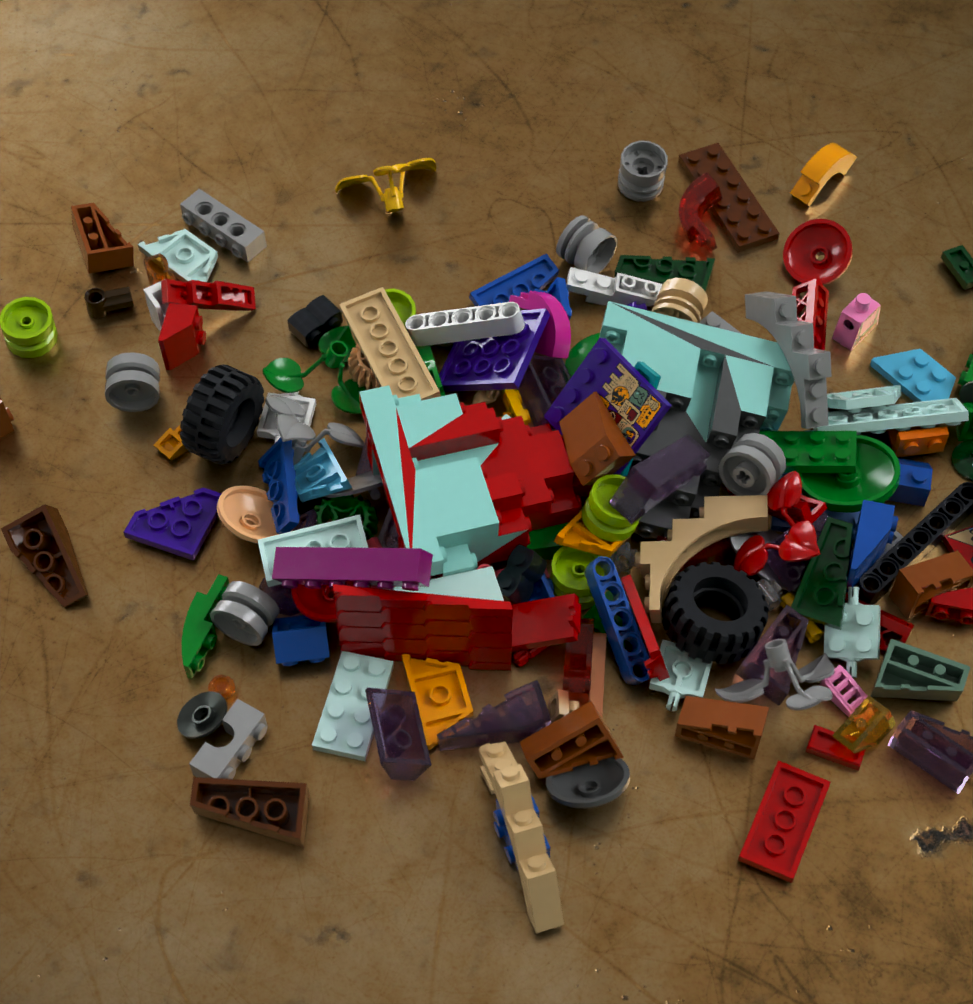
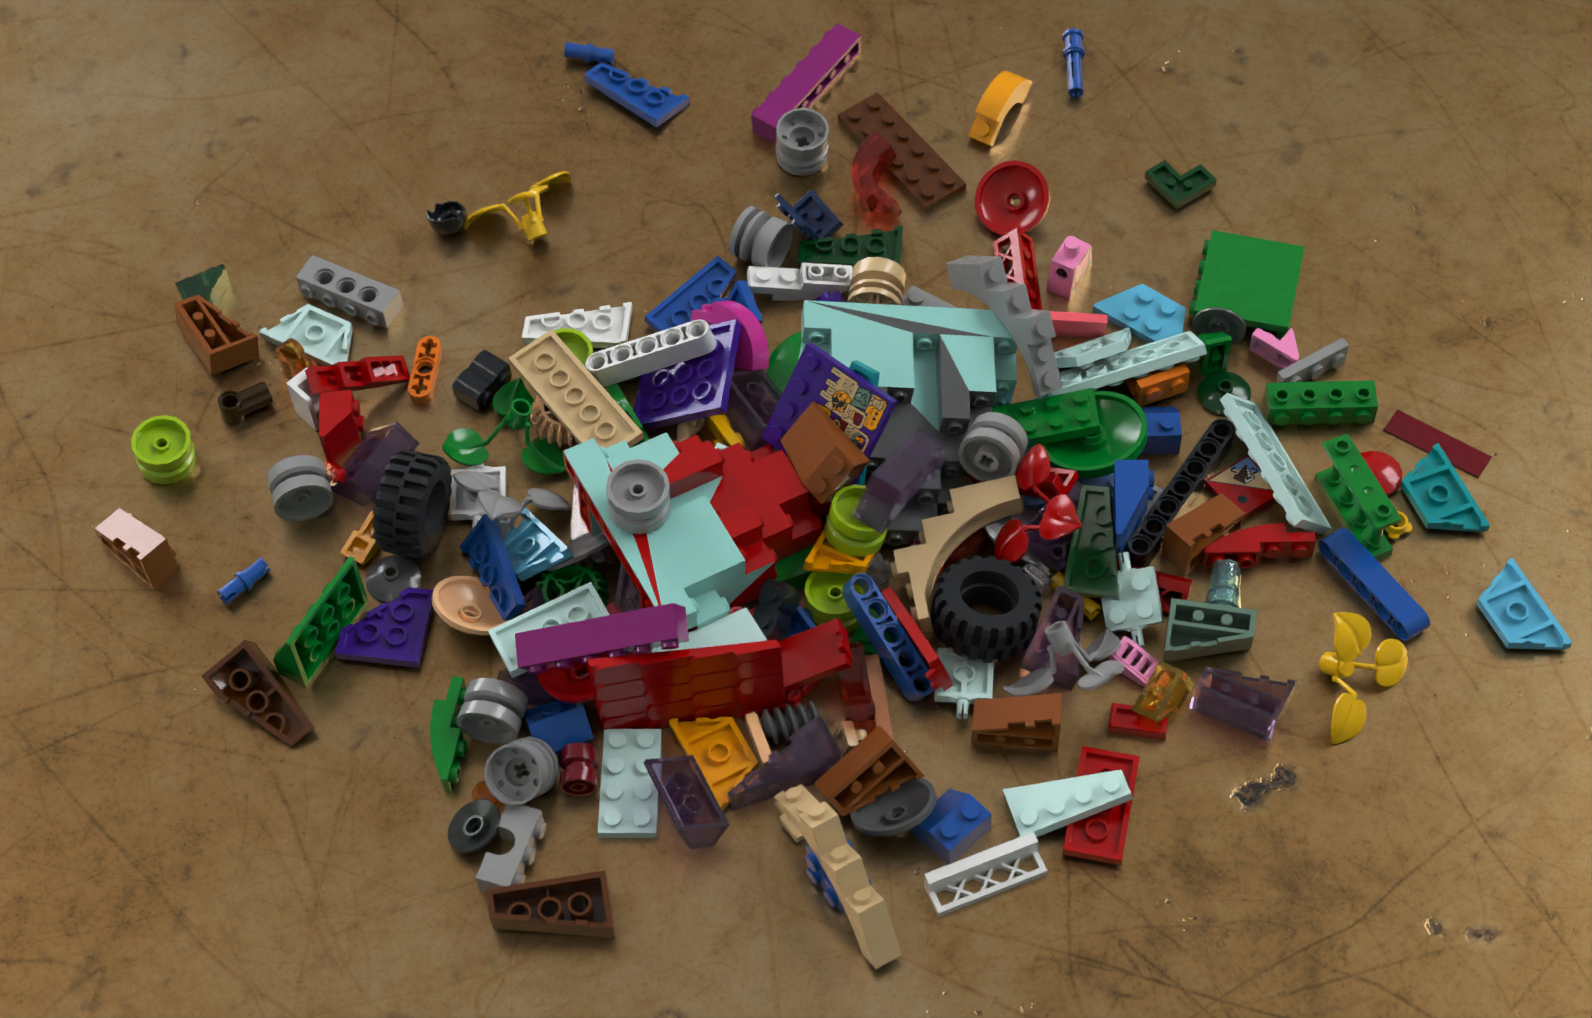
camera: 10 degrees left, 0 degrees up
none -> clear green slope [175,264,230,307]
none -> blue pin [216,558,271,605]
none -> green slope [273,556,369,687]
none -> red axle [324,460,347,483]
none -> clear purple slope [330,422,419,506]
none -> dark grey dish [366,555,421,604]
none -> orange beam [408,336,443,405]
none -> black hair [426,201,467,235]
none -> light grey wheel [484,737,559,805]
none -> white wing [522,302,633,349]
none -> dark red wheel [560,743,598,796]
none -> blue pin [564,42,615,65]
none -> blue wing [584,62,690,128]
none -> light grey wheel [606,459,671,534]
none -> light nougat tile [745,712,775,777]
none -> magenta brick [751,23,861,144]
none -> dark grey piece [761,701,824,744]
none -> dark blue bracket [774,189,844,240]
none -> blue slope [910,789,992,865]
none -> white fence [924,832,1048,917]
none -> light aqua wing [1003,770,1133,837]
none -> coral piece [1050,311,1108,338]
none -> blue pin [1062,28,1085,98]
none -> clear light blue plant [1204,559,1241,608]

